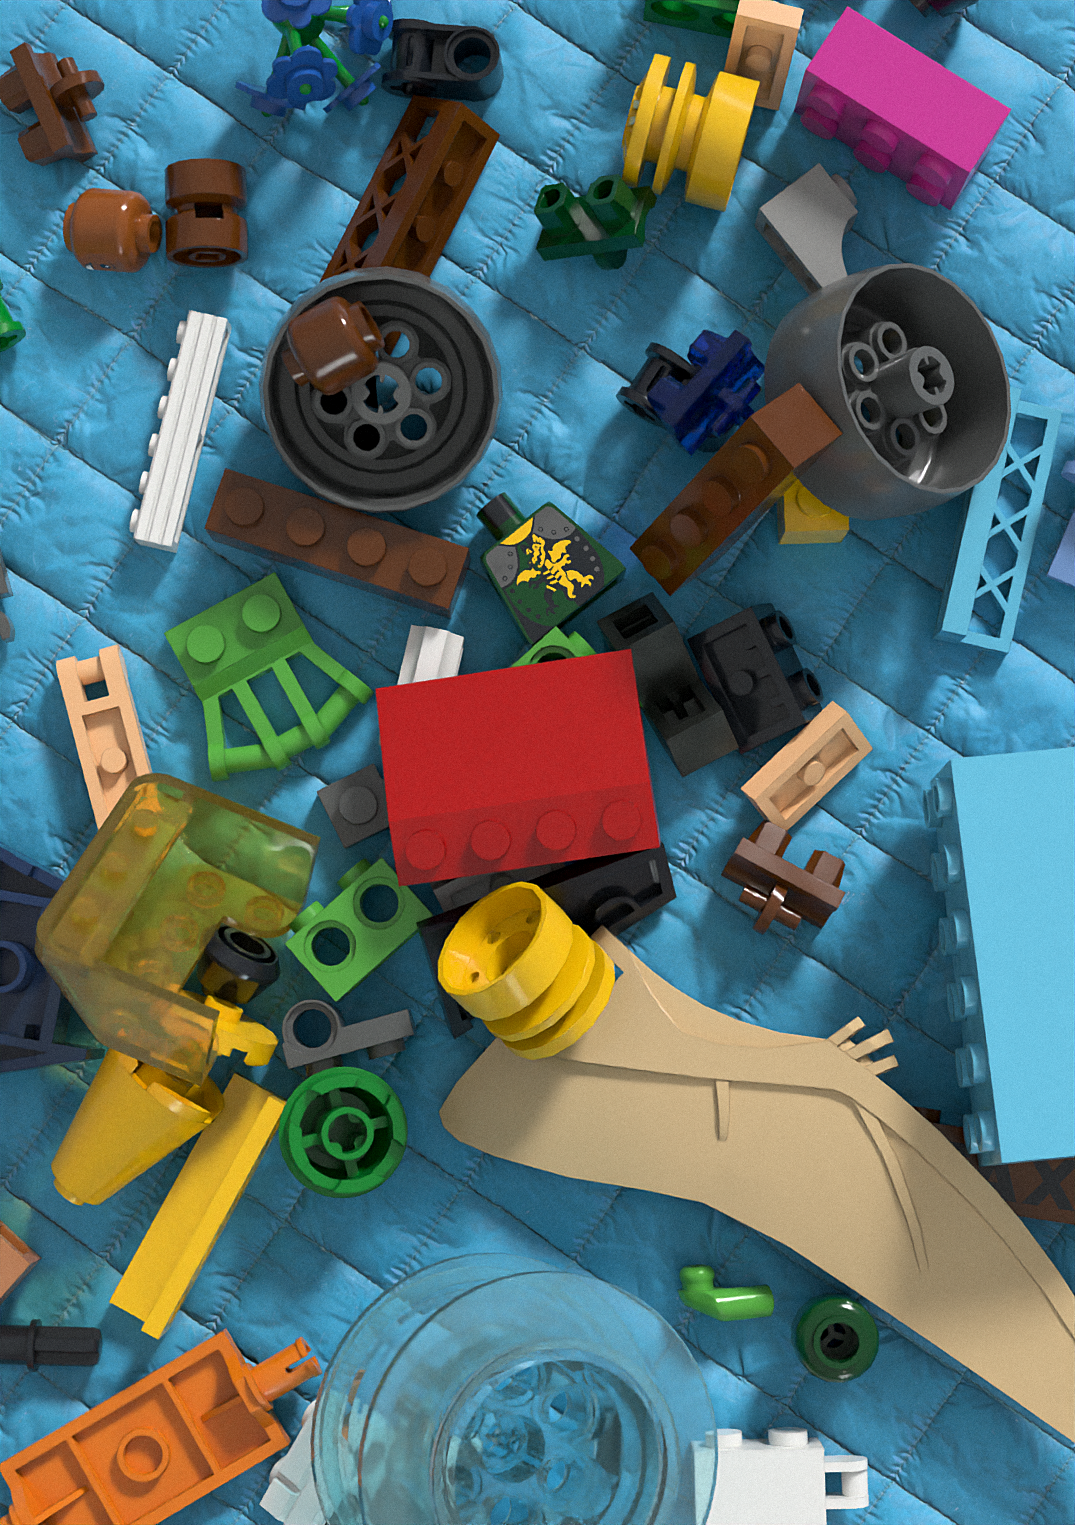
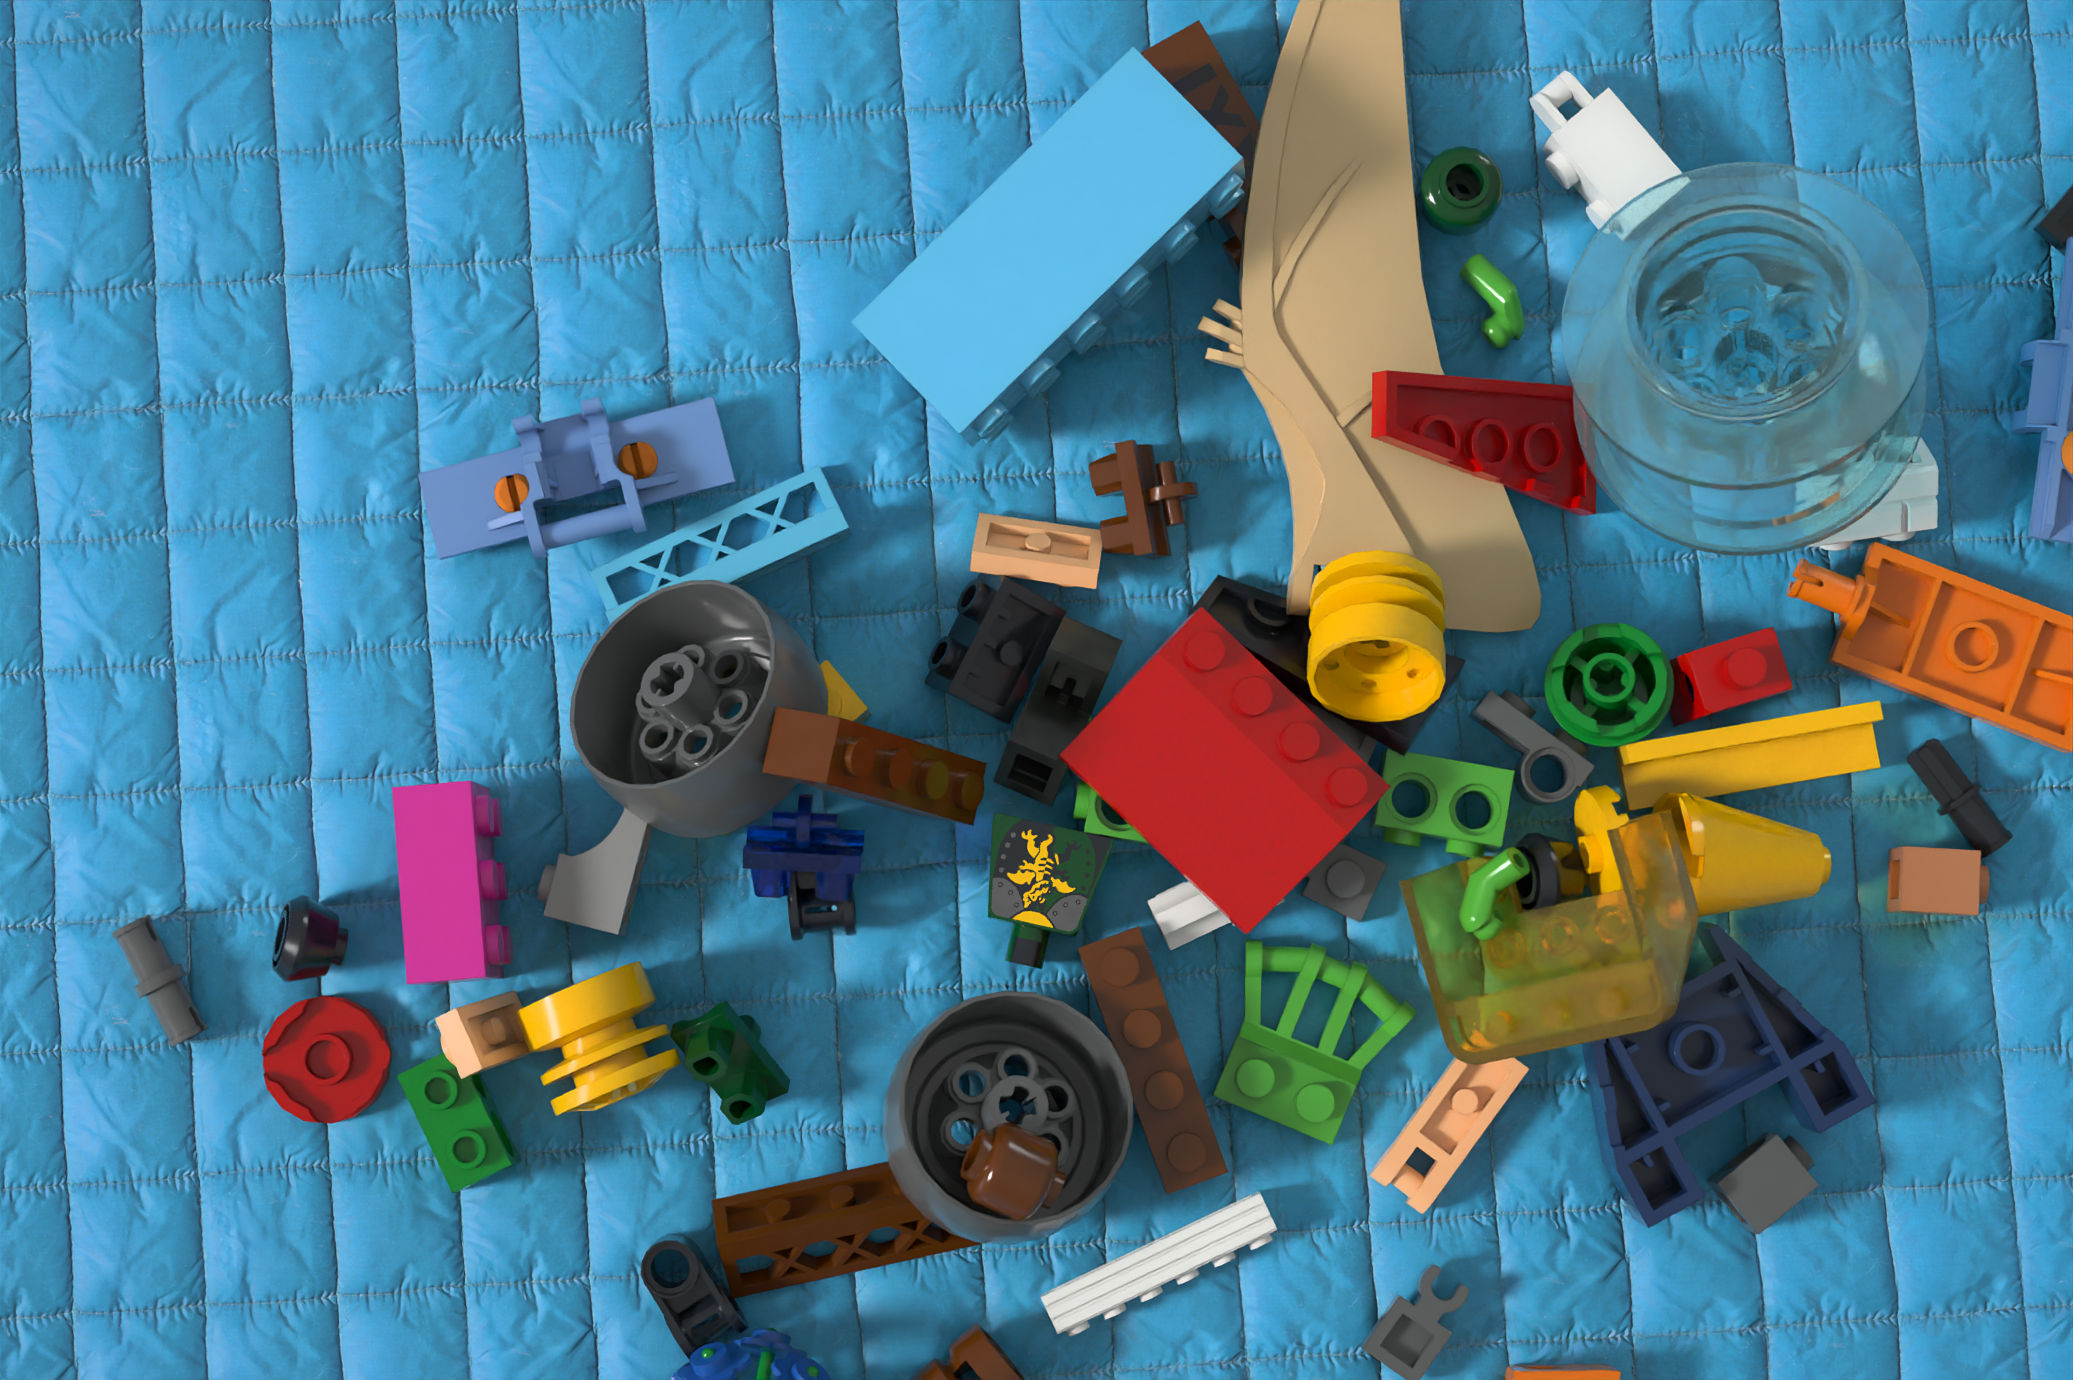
camera: 130 degrees left, 0 degrees up
none -> red wing [1371,370,1597,516]
none -> bright green arm [1458,847,1530,941]
none -> red torso [1669,627,1793,727]

